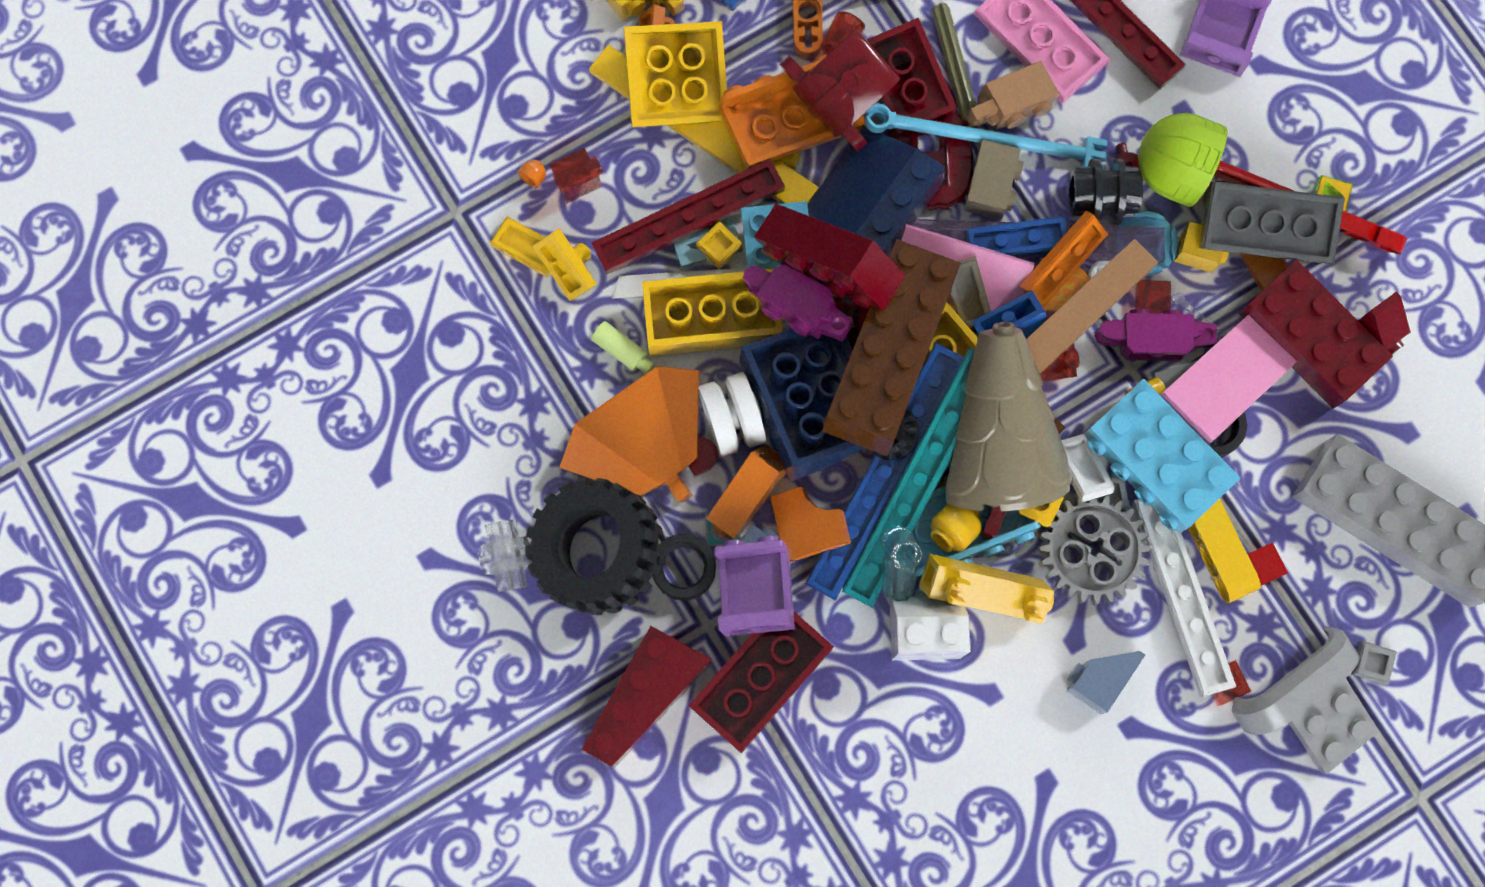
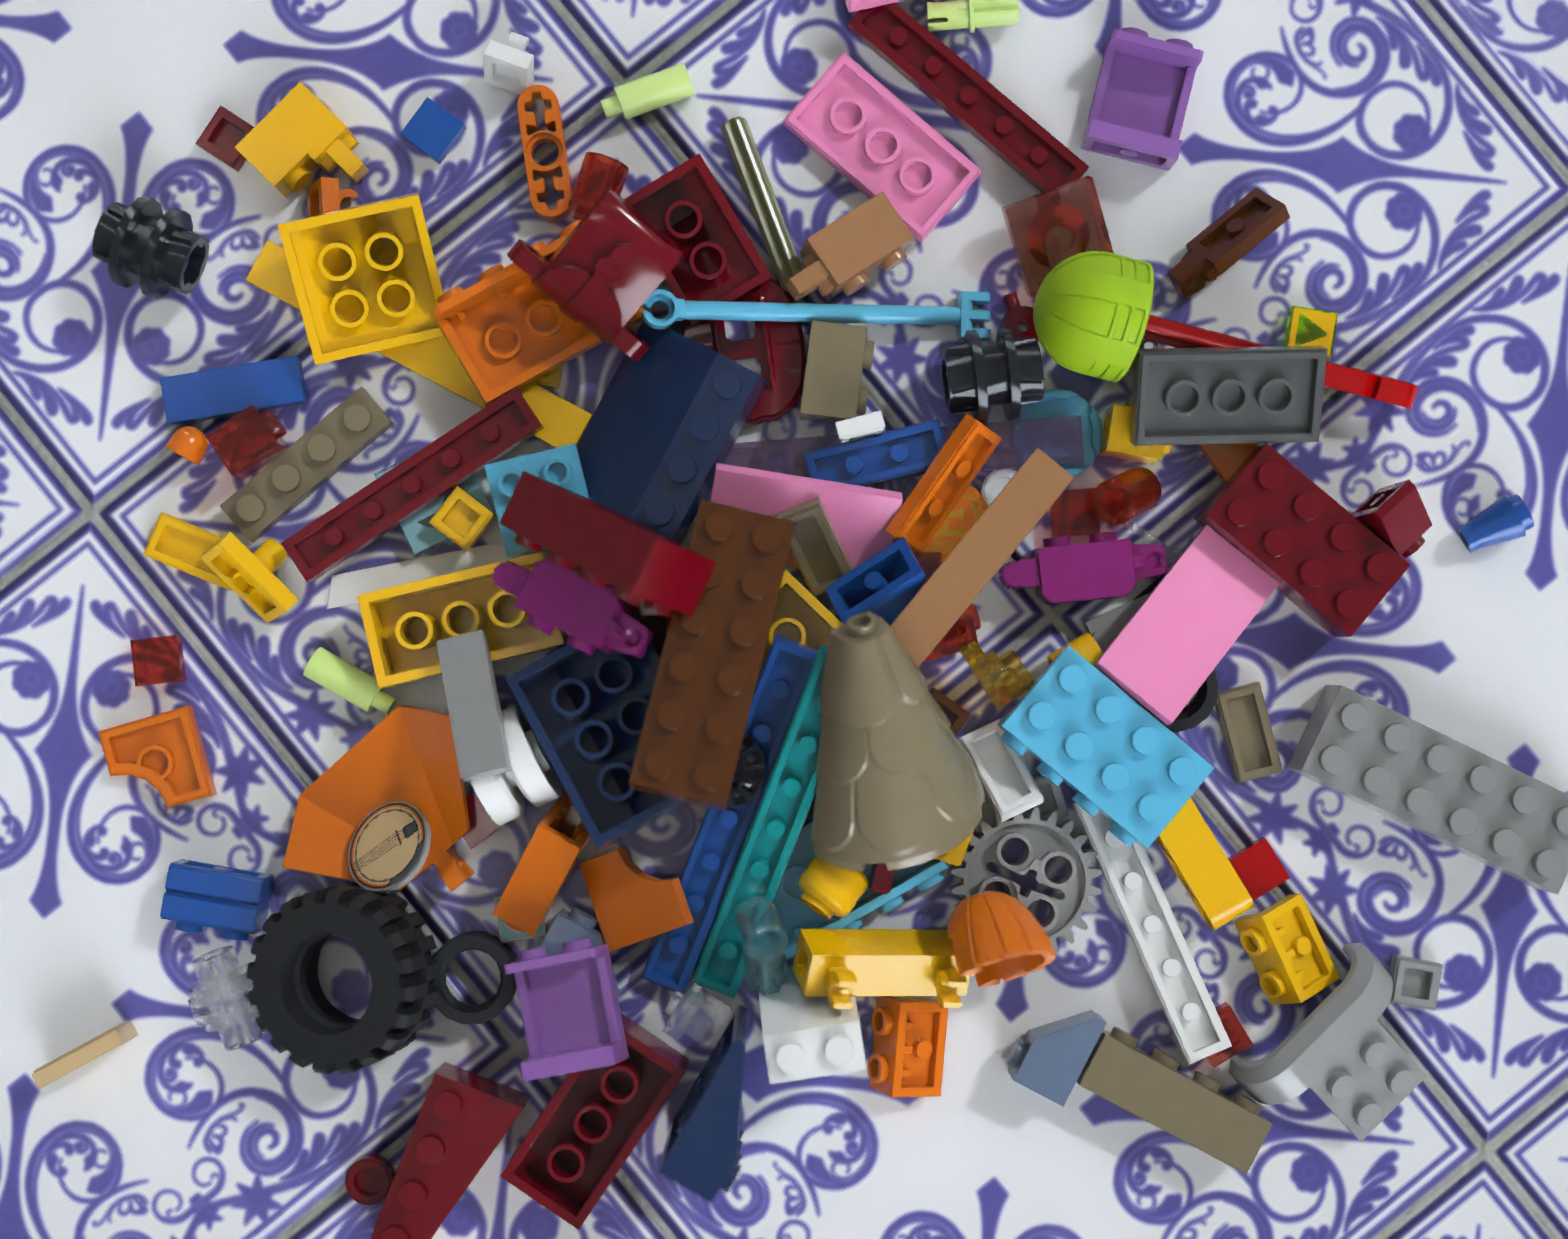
camera: 15 degrees left, 10 degrees up
none -> tan tile [32,1021,138,1089]
none -> black piece [92,196,209,300]
none -> orange tile [98,705,217,808]
none -> clear red tile [130,635,186,687]
none -> blue tile [160,355,308,425]
none -> blue brick [160,859,274,941]
none -> dark tan plate [220,386,395,542]
none -> dark red tile [345,1154,395,1205]
none -> piece [348,801,431,893]
none -> light grey tile [436,630,512,782]
none -> dark blue slope [658,1005,748,1203]
none -> clear bracket [662,983,732,1047]
none -> white tile [835,410,885,443]
none -> orange bracket [867,996,948,1097]
none -> orange hair [947,890,1057,988]
none -> clear yellow bracket [959,640,1035,710]
none -> clear red tile [1001,176,1114,297]
none -> dark tan brick [1077,1026,1273,1175]
none -> clear red brick [1093,467,1162,525]
none -> reddish brown hinge [1167,188,1290,299]
none -> dark tan tile [1215,682,1283,783]
none -> yellow bracket [1234,893,1340,1005]
none -> blue cone [1457,494,1534,553]

